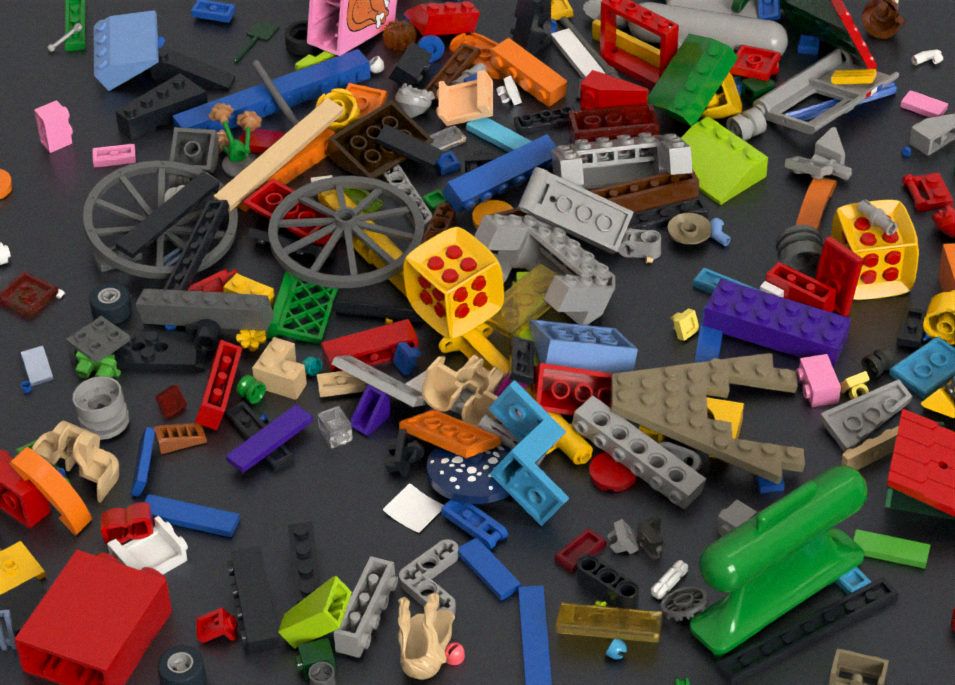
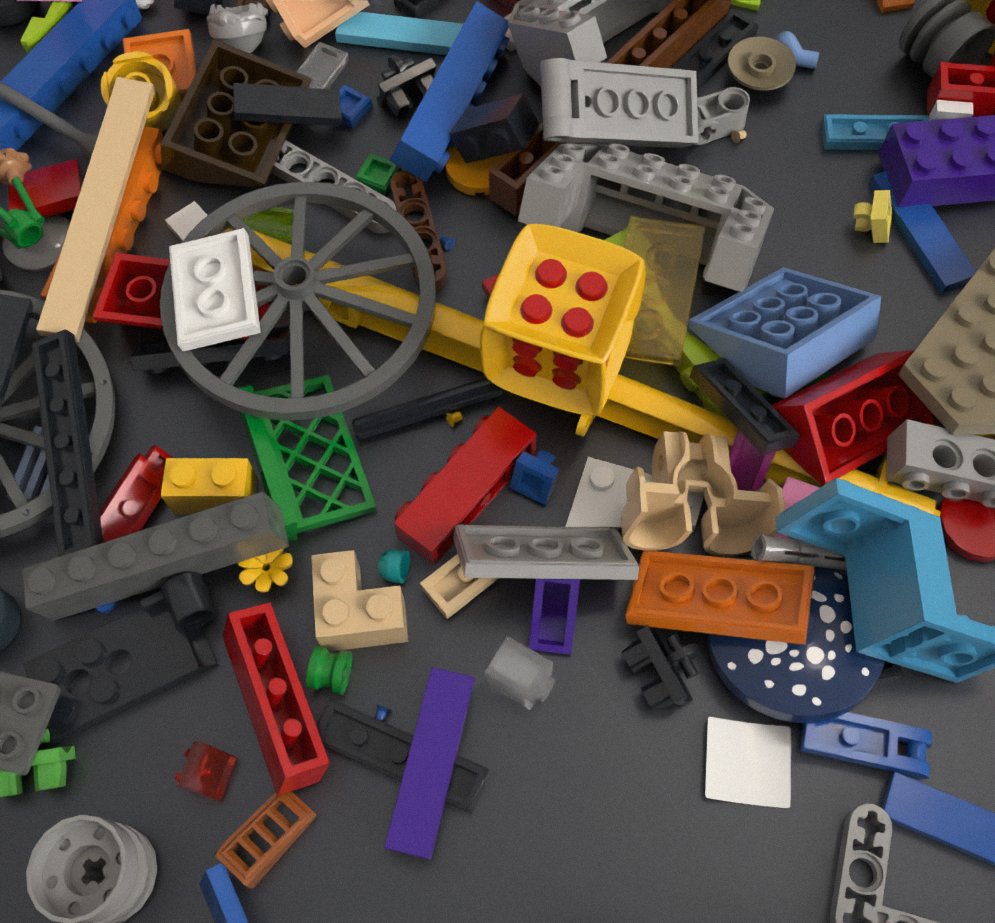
camera: 30 degrees left, 20 degrees up
none -> white tile [169,228,261,352]
none -> black brick [449,93,539,164]

